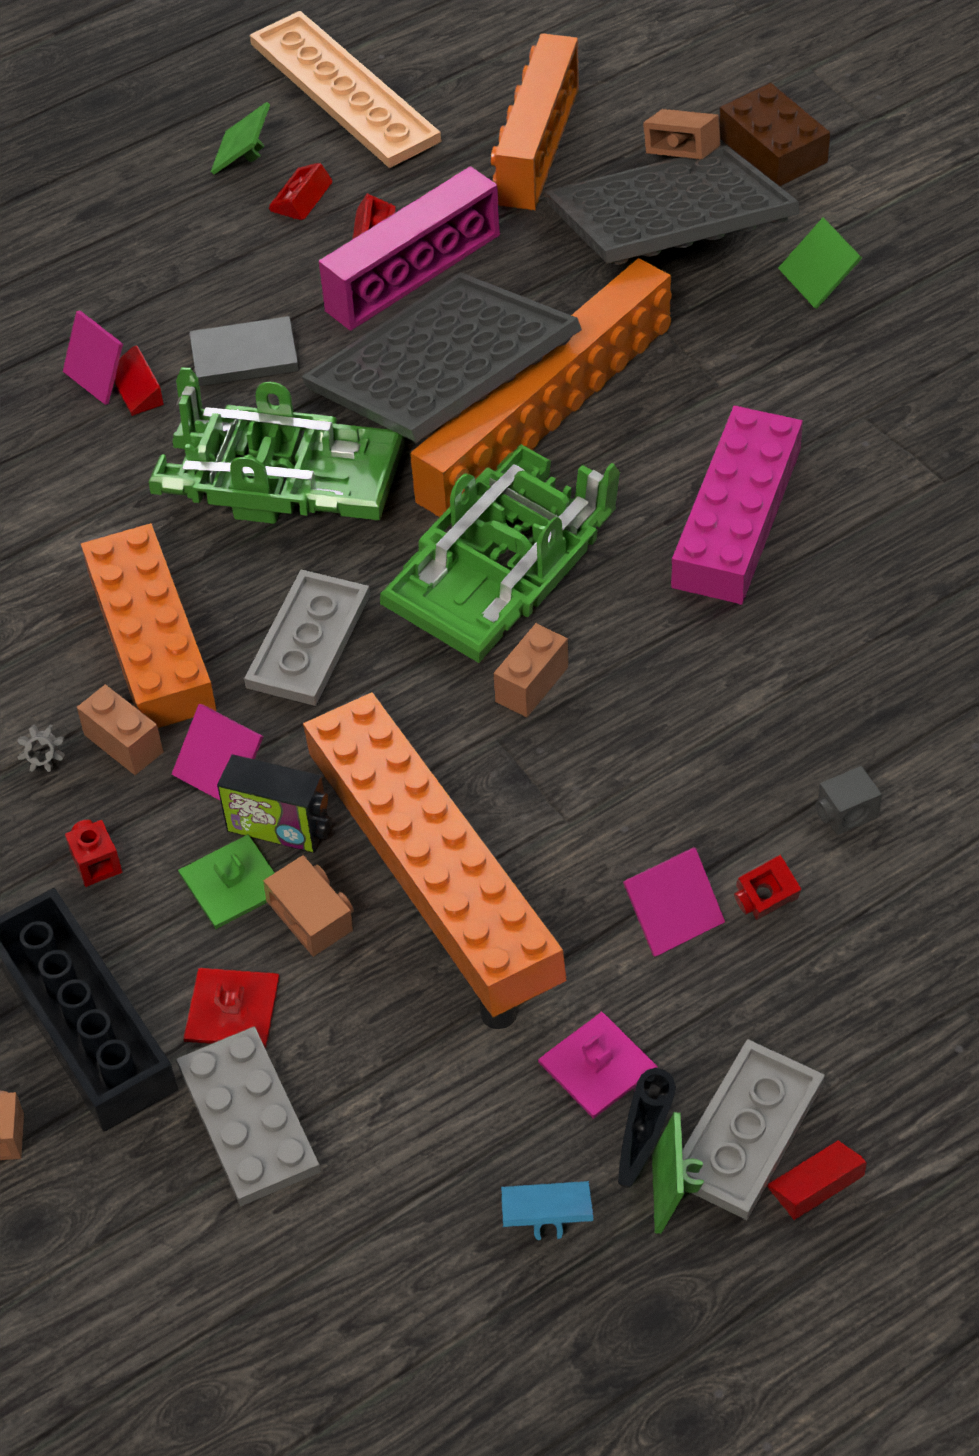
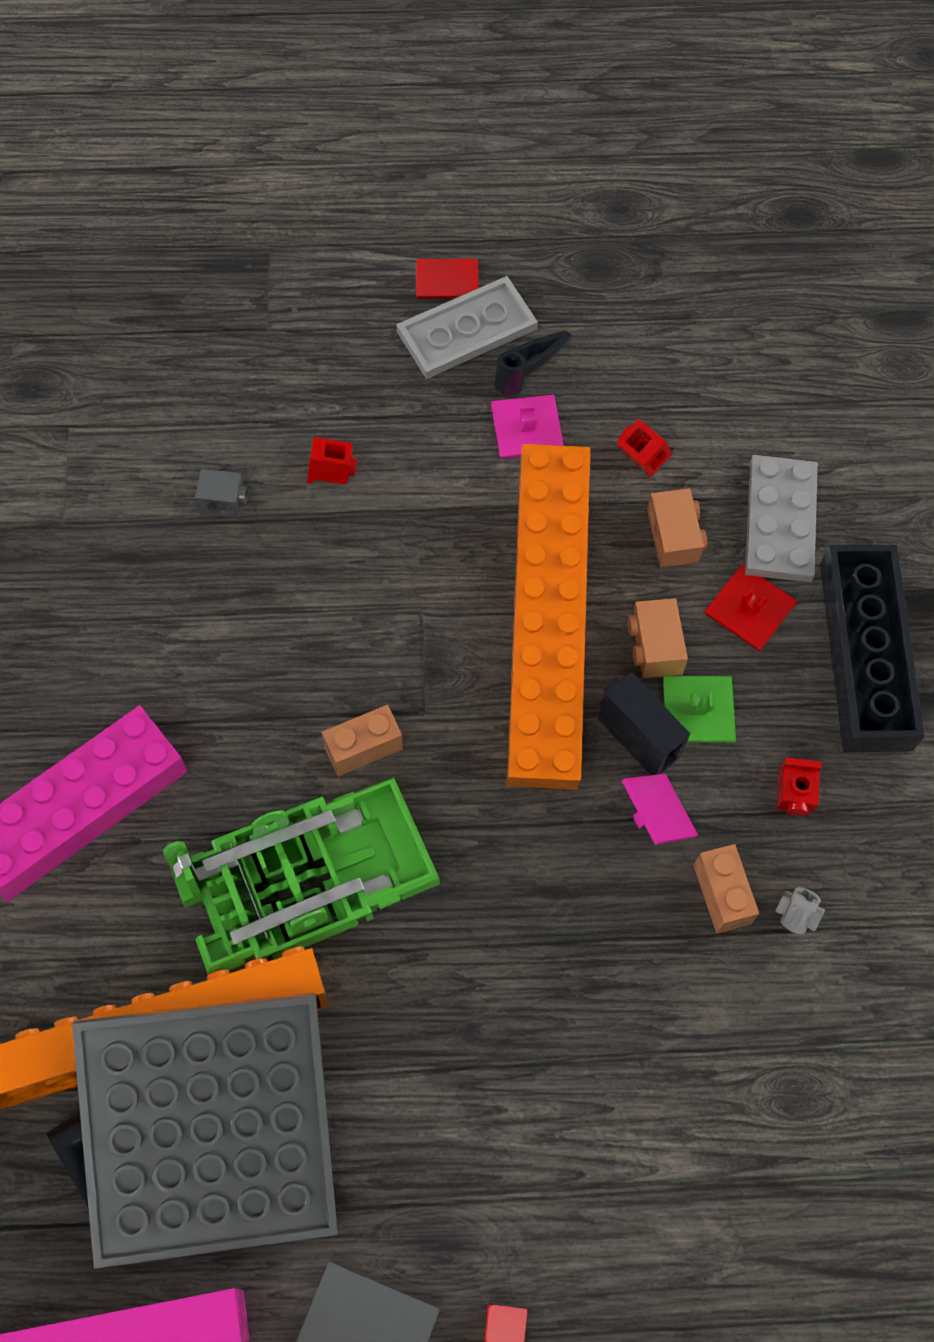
camera: 155 degrees left, 15 degrees up
orange brick [81,523,217,728] -> none
bright green piece [149,367,405,523] -> none
light grey plate [244,570,370,706] -> none
dark azure piece [501,1181,593,1240] -> none
dark pink piece [623,847,725,957] -> none
bright green piece [652,1112,704,1234] -> none
none -> red brick [616,419,673,478]
none -> nougat brick [647,488,707,568]

